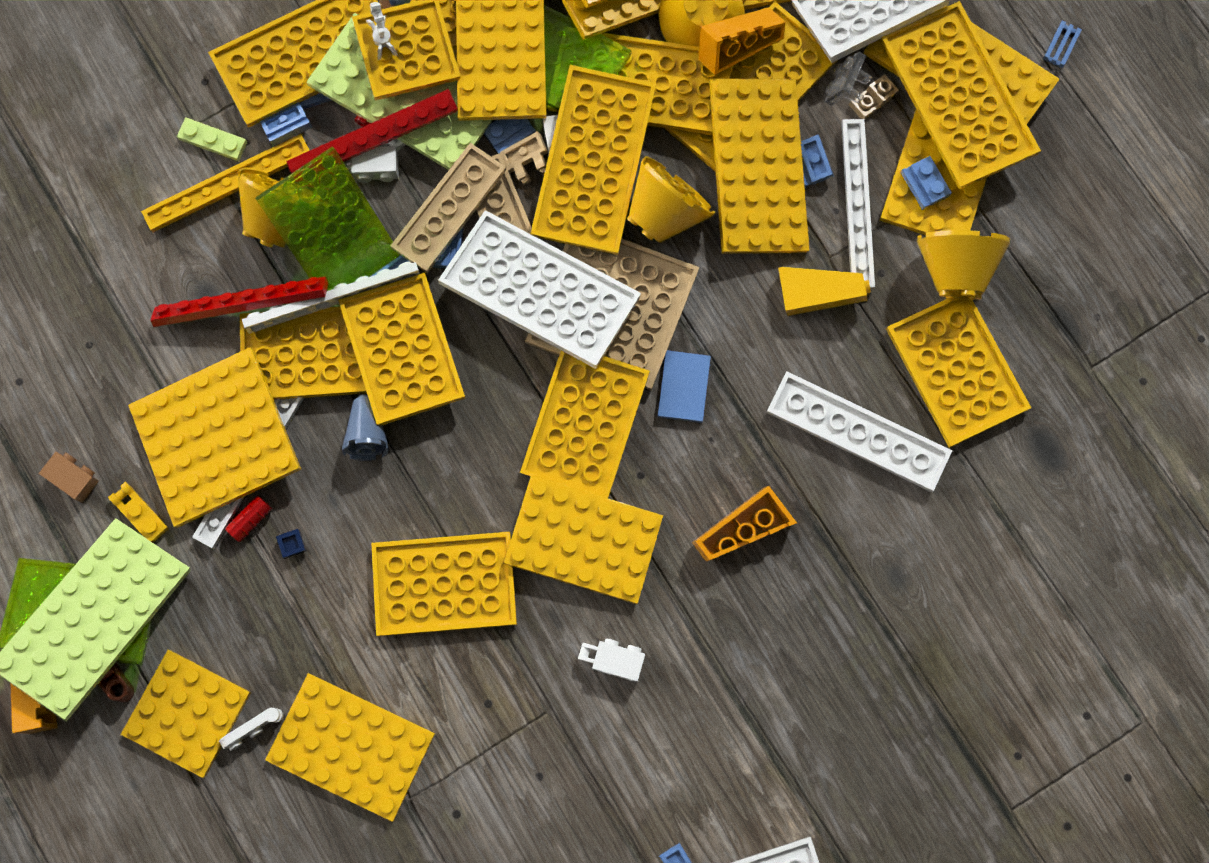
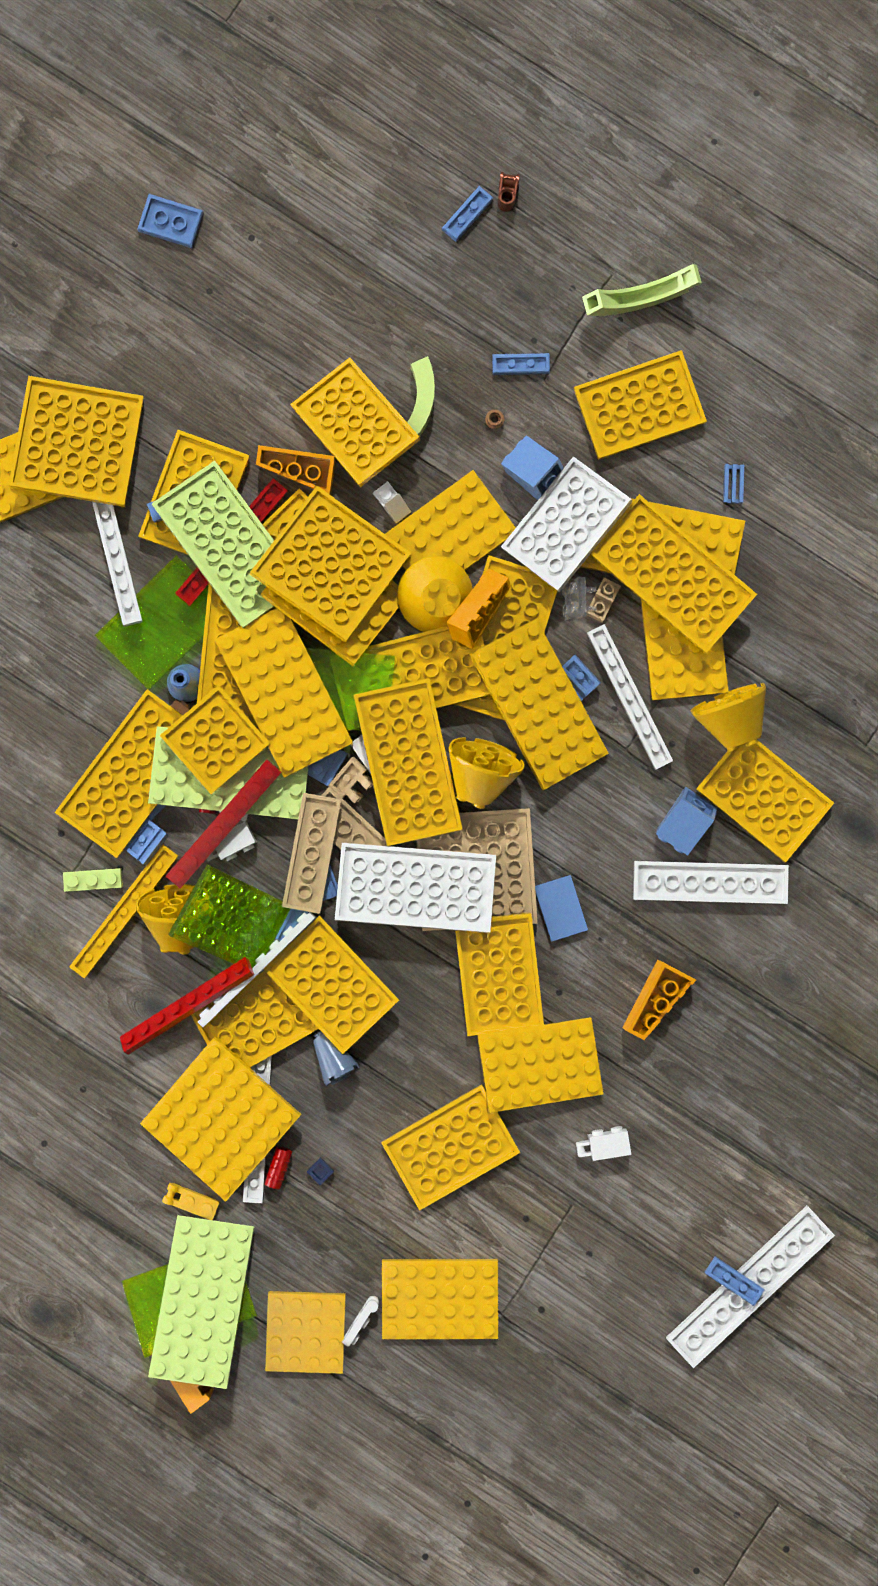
camera: 25 degrees left, 10 degrees up
medium nougat brick [39,452,99,503] -> none
copper piece [98,662,134,702] -> none
white piece [366,2,398,61] -> none
yellow slope [778,267,871,316] -> none
medium blue plate [901,156,952,210] -> none
none -> medium blue slope [656,787,717,856]

